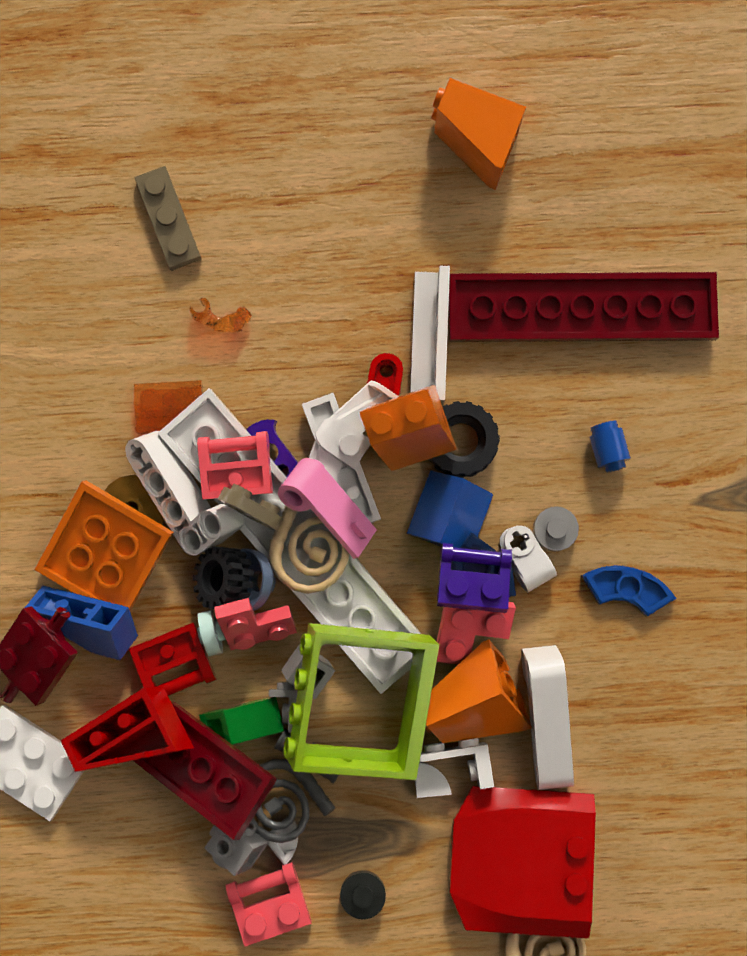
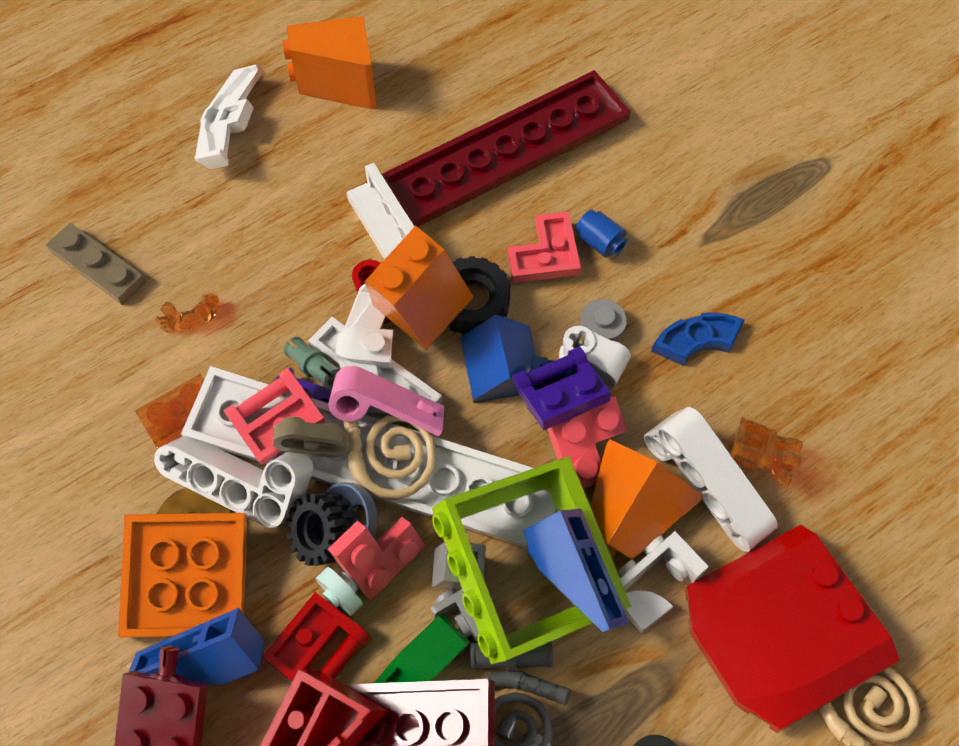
camera: 30 degrees left, 20 degrees down
none -> white plate [195,64,266,169]
none -> sand green pin [284,337,340,390]
none -> coral plate [507,211,581,283]
none -> slope [523,509,630,632]
none -> clear orange plate [730,417,803,487]

